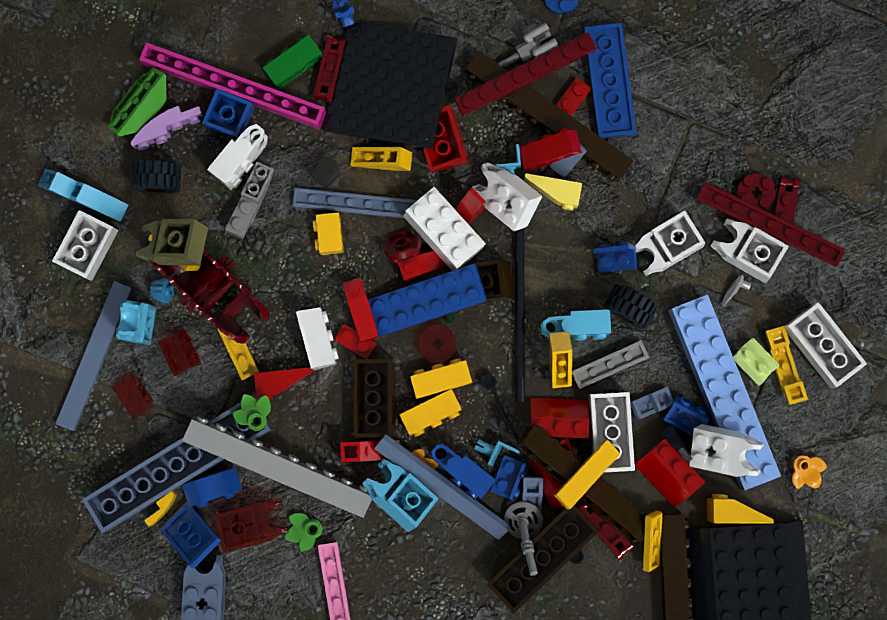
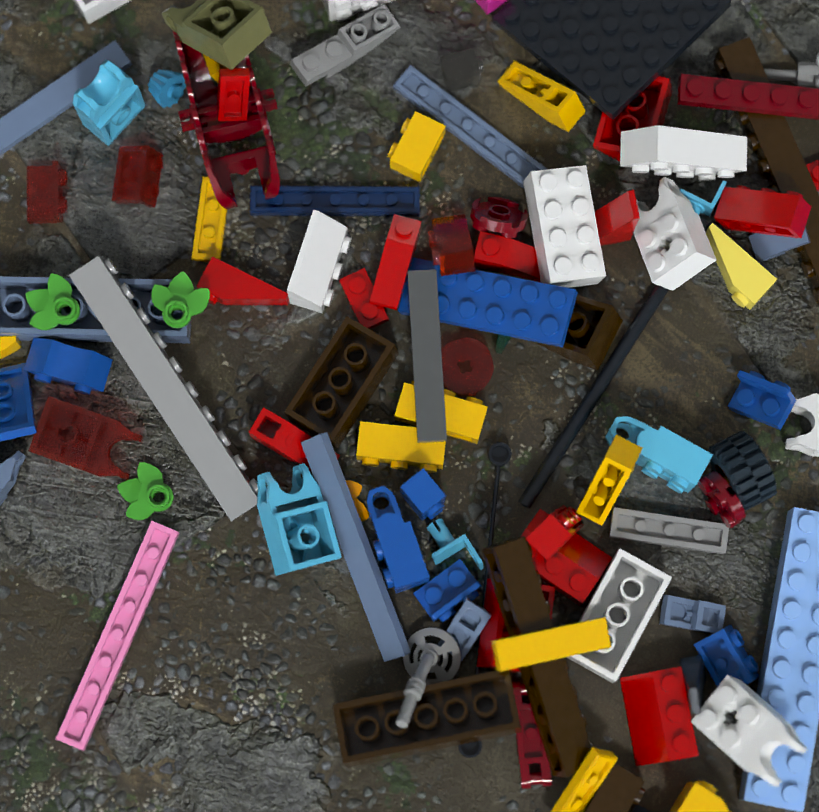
camera: 30 degrees right, 5 degrees down
none -> bright green plate [25,273,80,330]
none -> red plate [217,68,250,122]
none -> dark blue tile [250,186,420,216]
none -> blue brick [400,468,446,521]
none -> dark grey tile [408,269,447,443]
none -> clear red brick [427,214,475,276]
none -> red slope [526,505,584,560]
none -> white brick [620,125,747,181]
none -> dark red plate [698,471,746,529]

